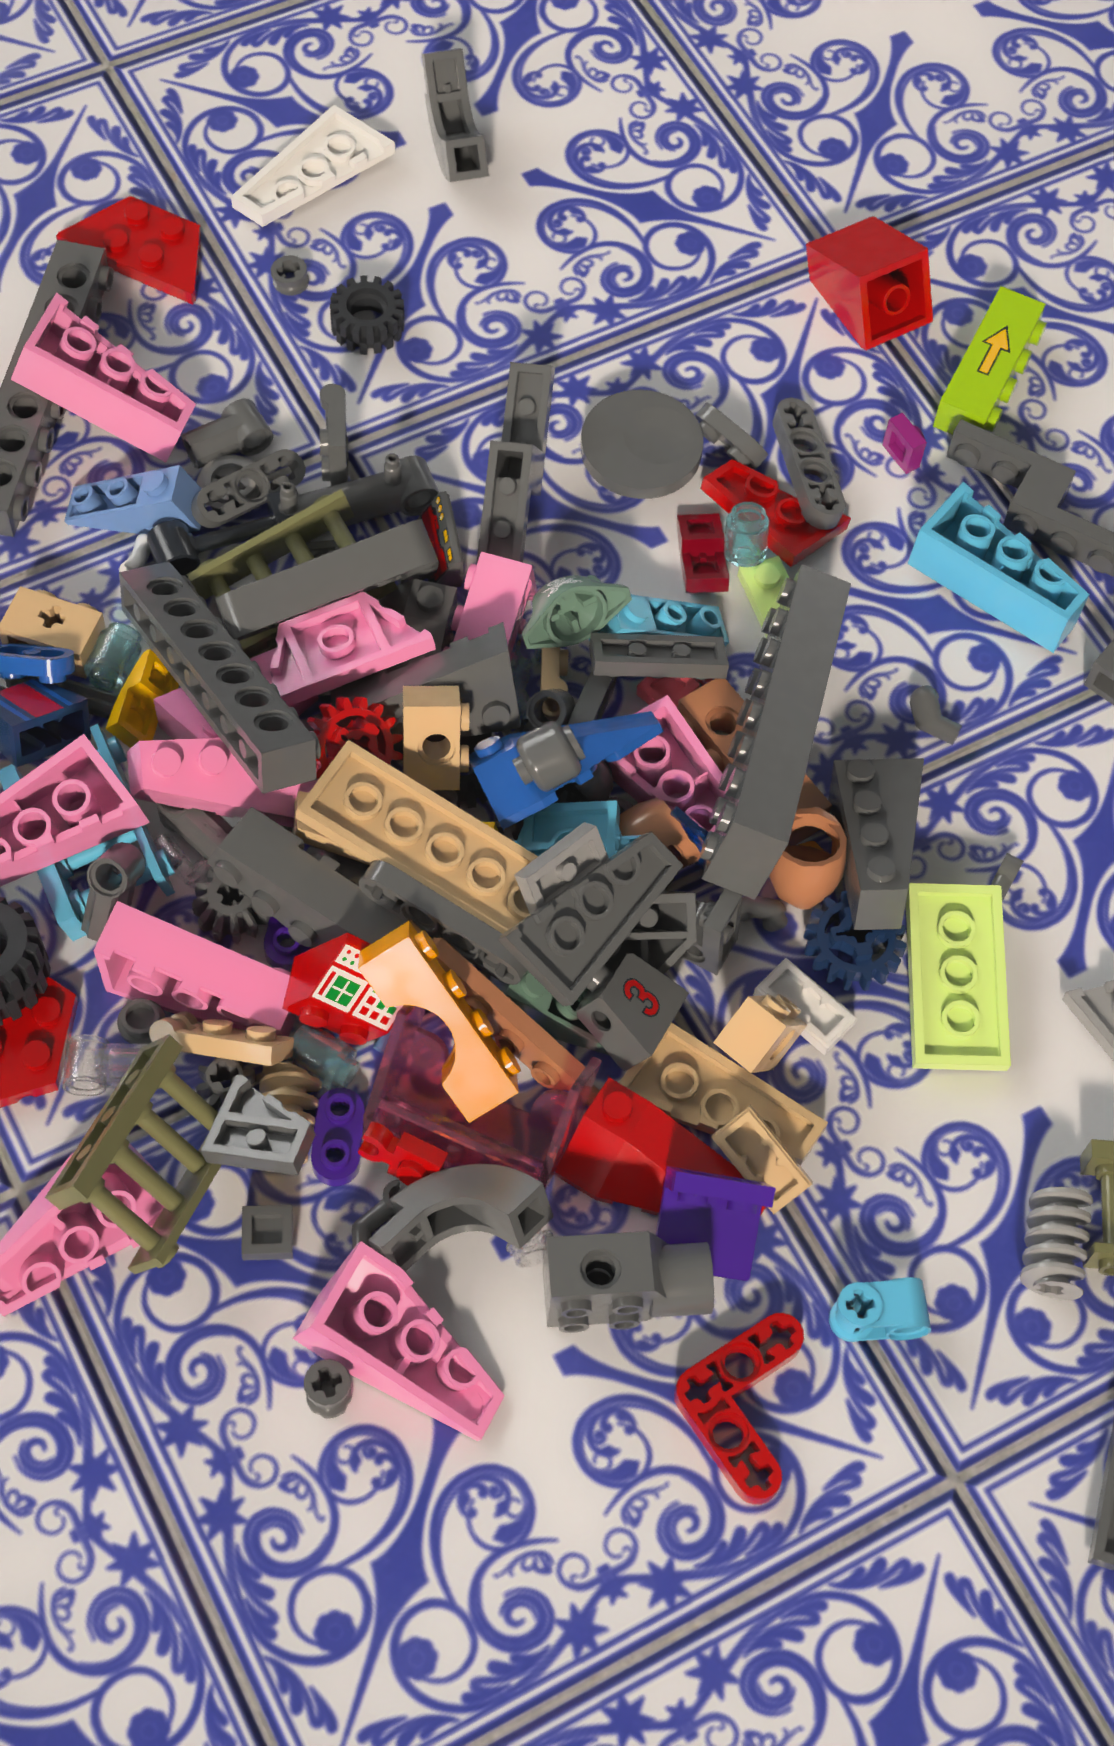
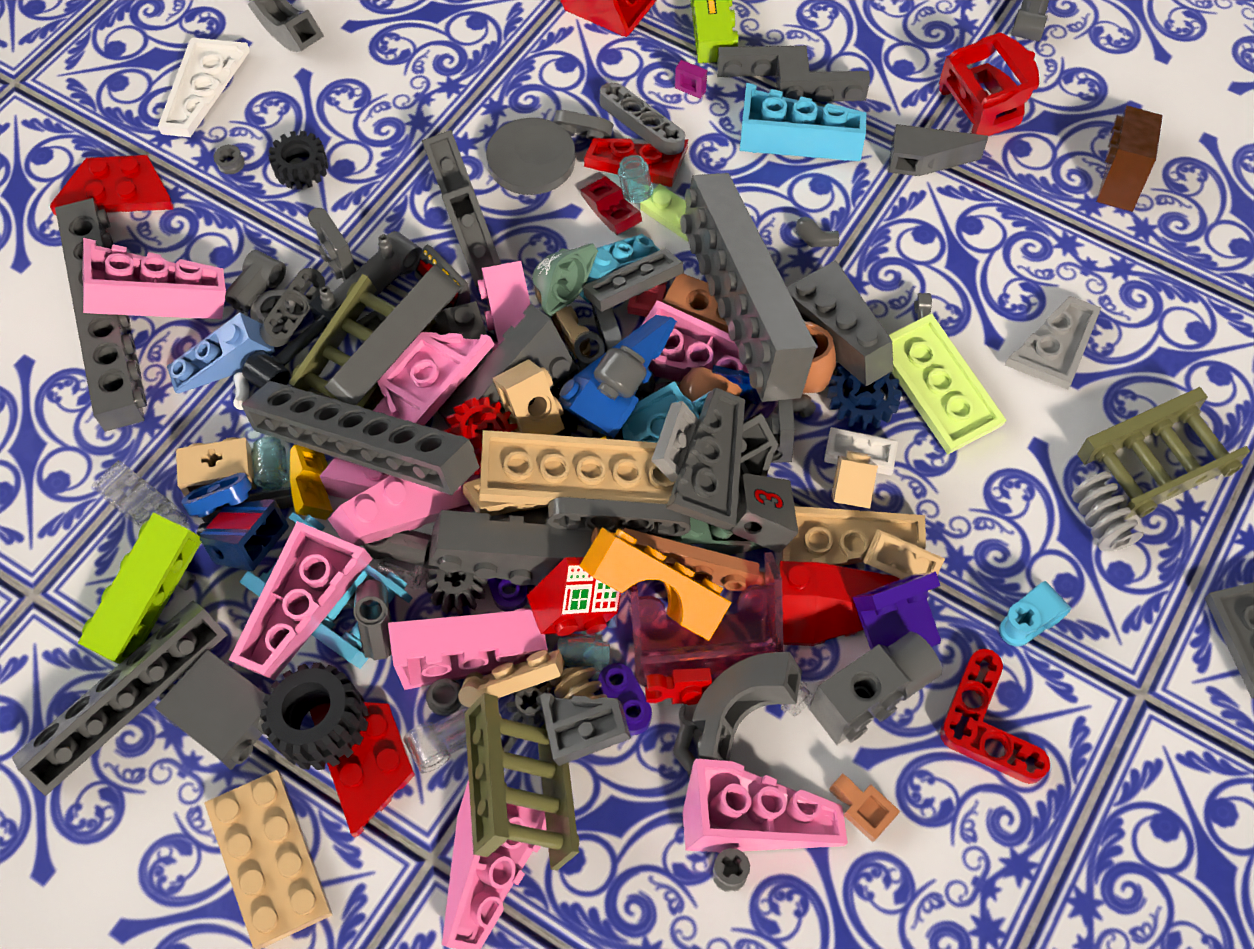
camera: 25 degrees left, 0 degrees up
dark grey plate [241,1205,293,1261] -> none
none -> nougat plate [828,773,900,842]

